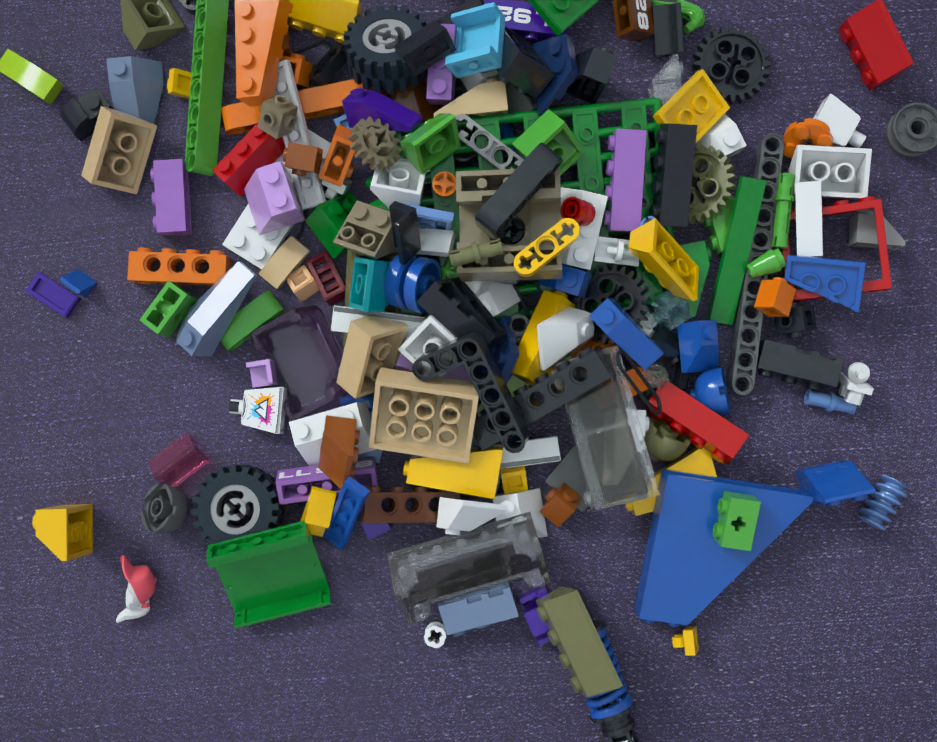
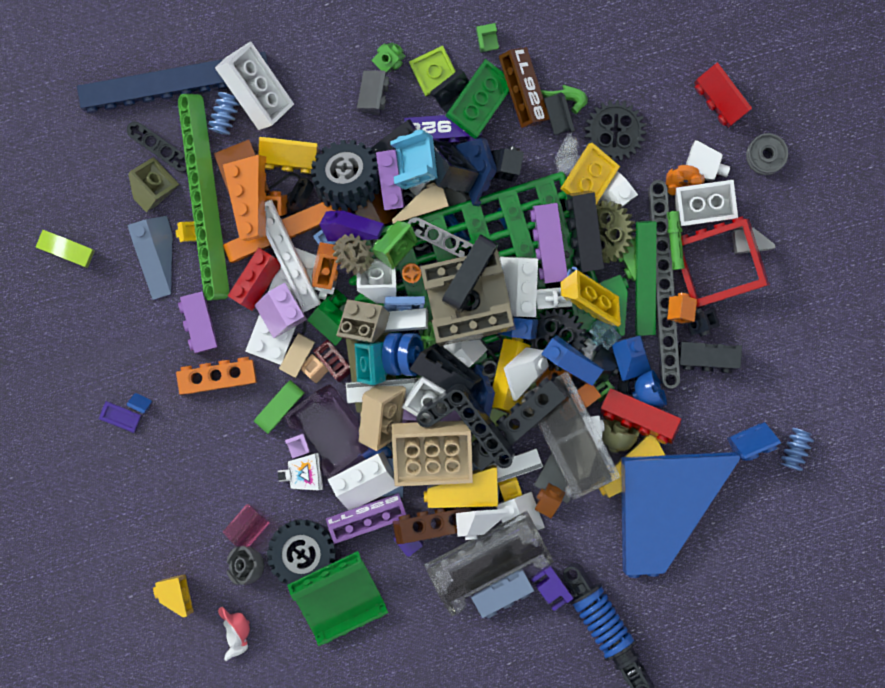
camera: 20 degrees left, 0 degrees up
black brick [60,86,113,142] -> none
tan slope [81,106,157,194] -> none
bright green brick [140,280,198,338] -> none
sand blue wedge [176,261,257,357] -> none
dark tan brick [257,95,298,139] -> none
dark orange brick [283,142,323,176] -> none
yellow slope [300,486,336,537] -> none
dark orange slope [318,415,360,489] -> none
blue tile [323,476,370,550] -> none
black panel [389,201,421,265] -> none
black panel [394,21,456,77] -> none
white bush [424,621,446,648] -> none
olive pin [448,238,504,268] -> none
bright green slope [512,109,585,176] -> none
yellow beam [514,218,580,277] -> none
olive slope [536,587,623,697] -> none
red wheel [560,197,596,226] -> none
black piece [616,349,662,415] -> none
clear tile [643,364,669,388] -> none
yellow tile [672,625,699,656] -> none
bright green brick [713,491,761,551] -> none
bright green cone [746,248,786,278] -> none
blue wing [784,255,866,313] -> none
white tile [795,181,823,257] -> none
medium blue pin [804,389,857,415] -> none
white hips [838,362,874,405] -> none

